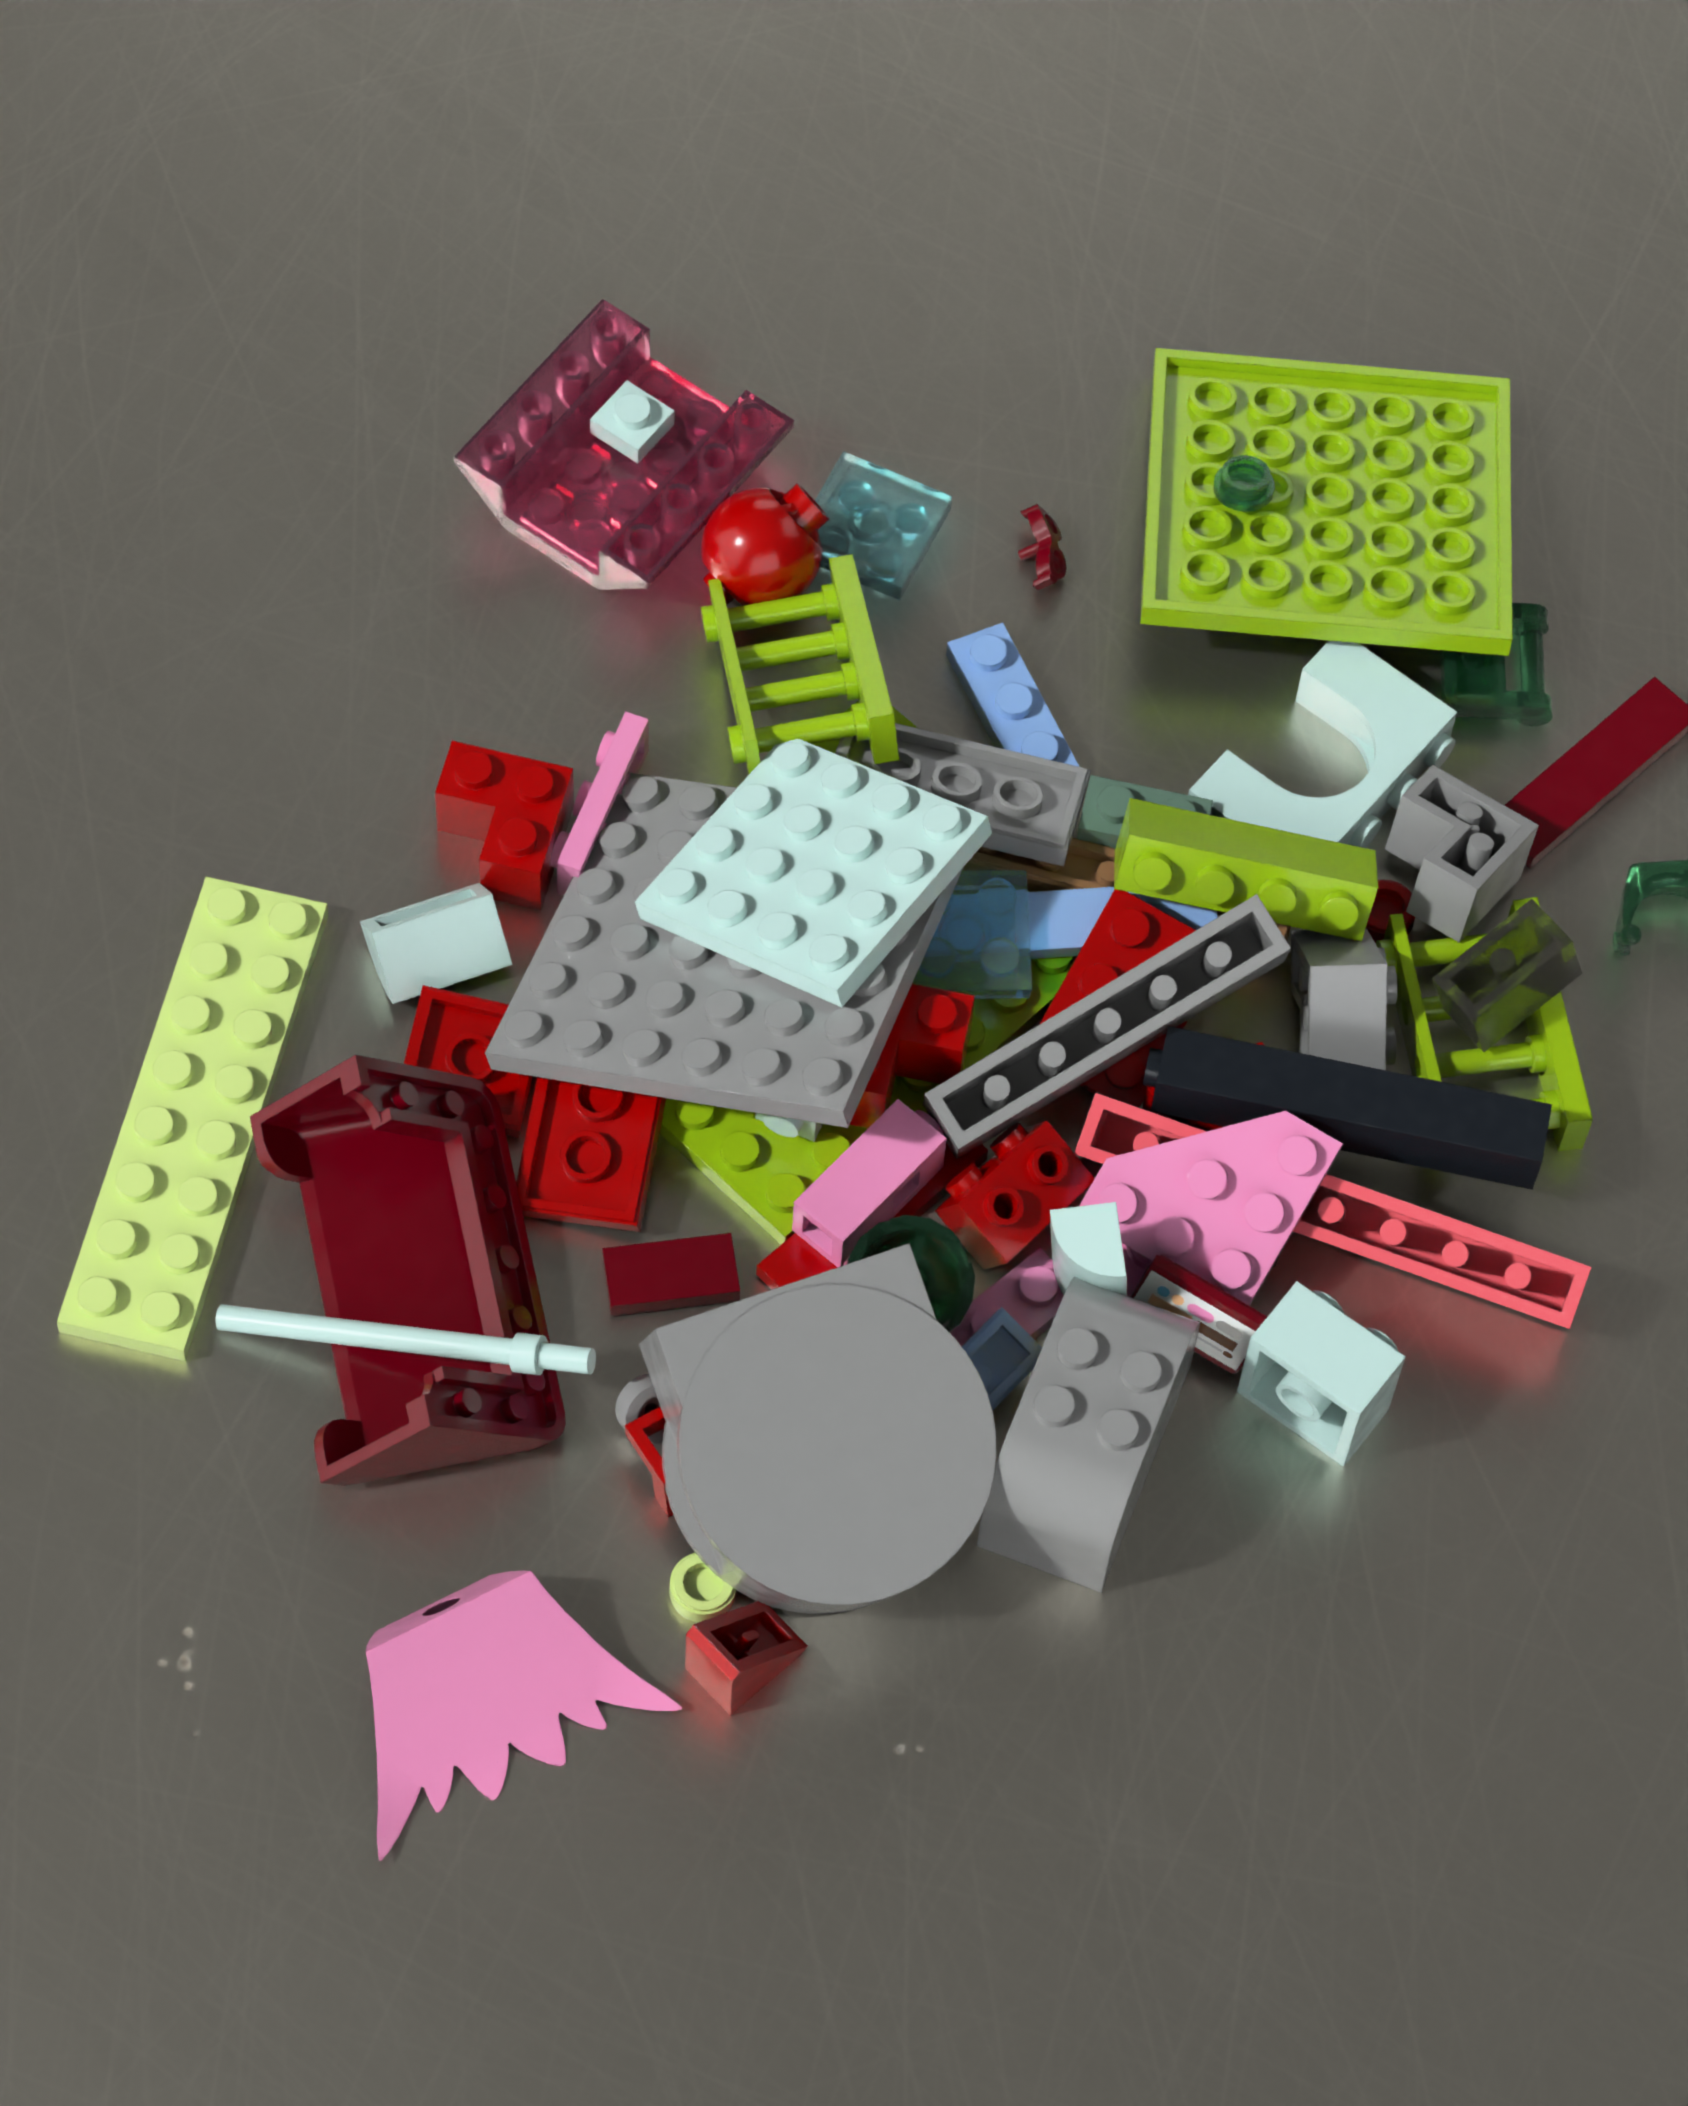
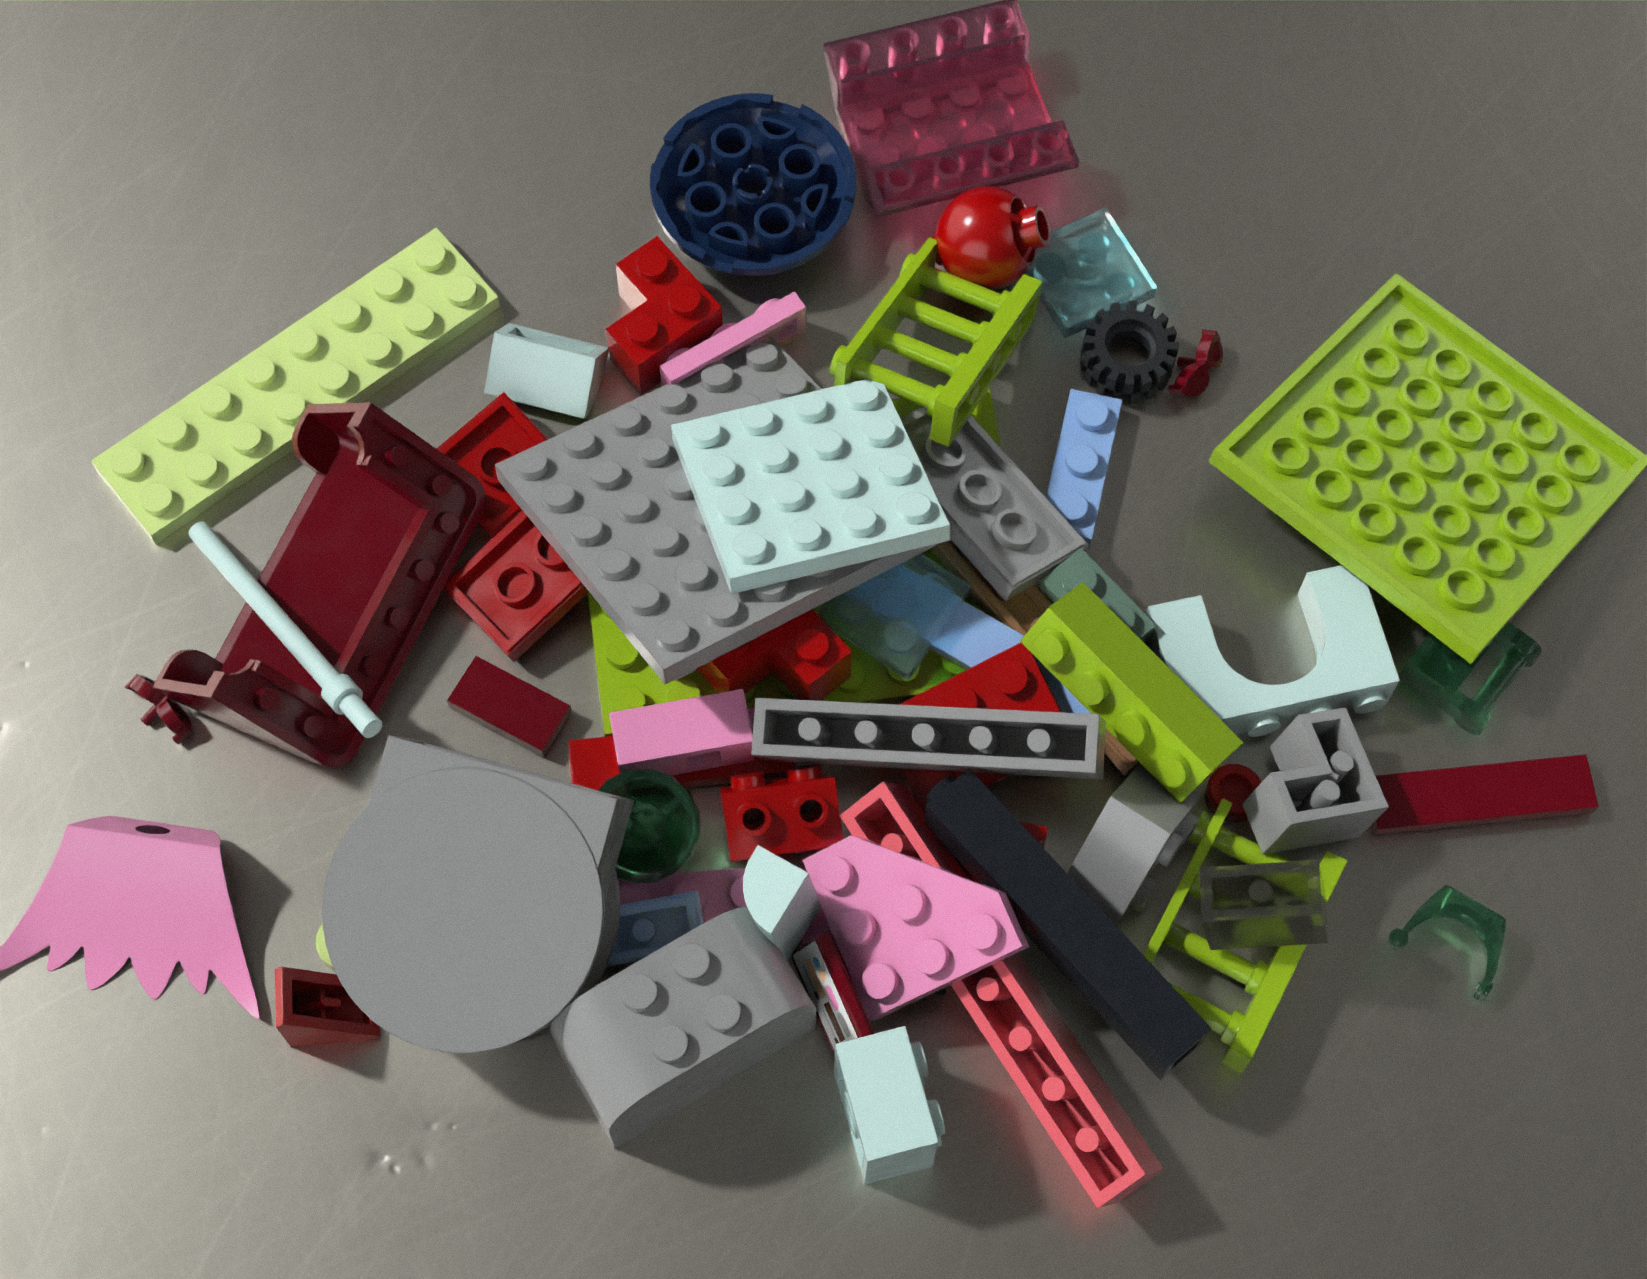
camera: 40 degrees right, 5 degrees up
light aqua plate [590,380,675,464] -> none
clear green plate [1213,455,1275,512] -> none
none -> dark red piece [125,674,192,744]
none -> dark blue brick [650,93,856,276]
none -> black tyre [1080,301,1179,404]

